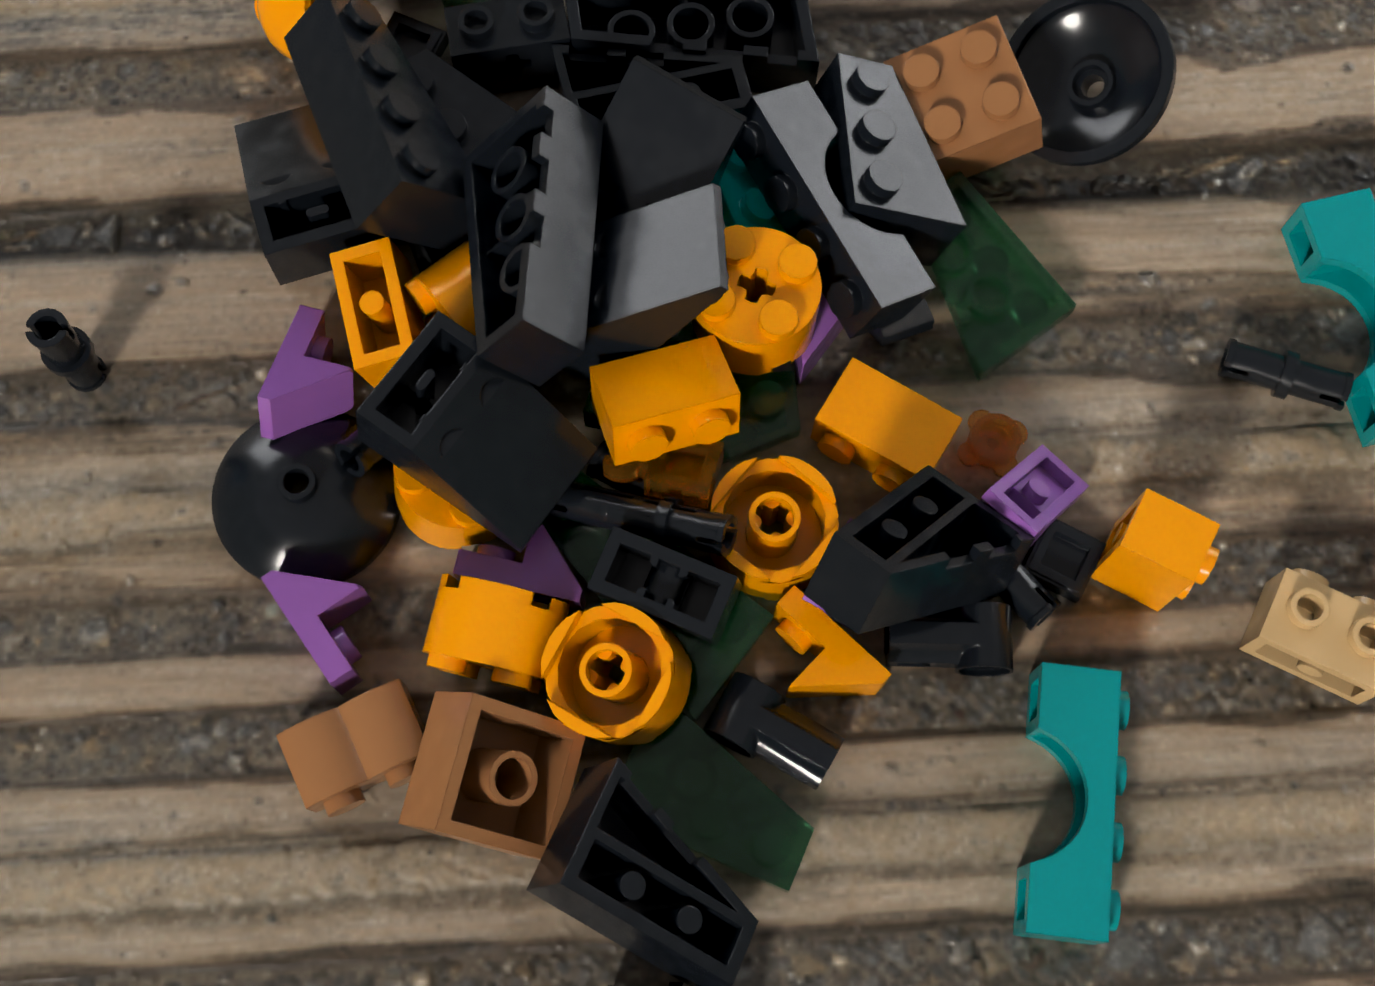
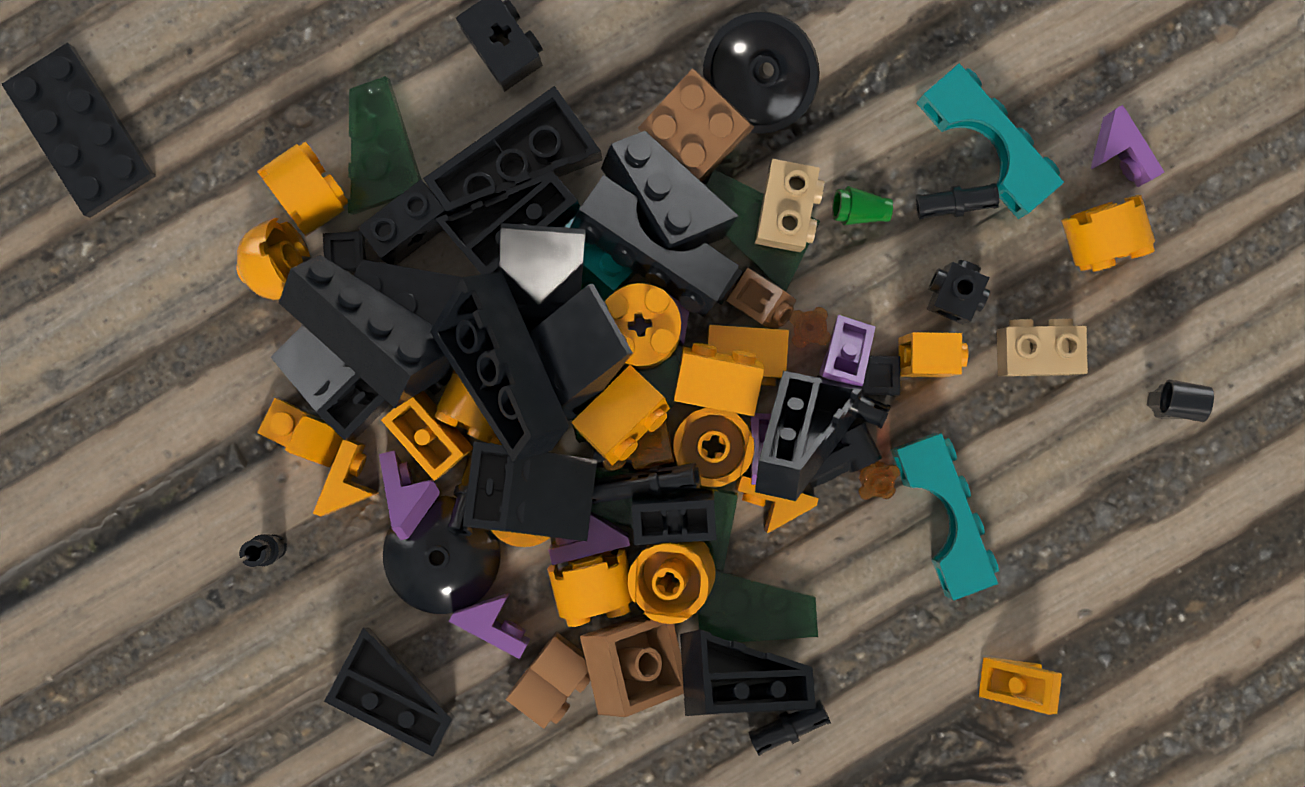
camera: 25 degrees left, 15 degrees up
black piece [703,672,845,790] -> none
none -> light orange slope [257,398,343,467]
none -> light orange slope [313,439,379,516]
none -> black wedge [324,627,455,757]
none -> light orange brick [674,343,764,416]
none -> medium nougat bracket [726,268,796,329]
none -> tan brick [754,159,824,252]
none -> green cone [832,186,893,225]
none -> clear orange plate [858,461,900,500]
none -> black brick [927,260,990,325]

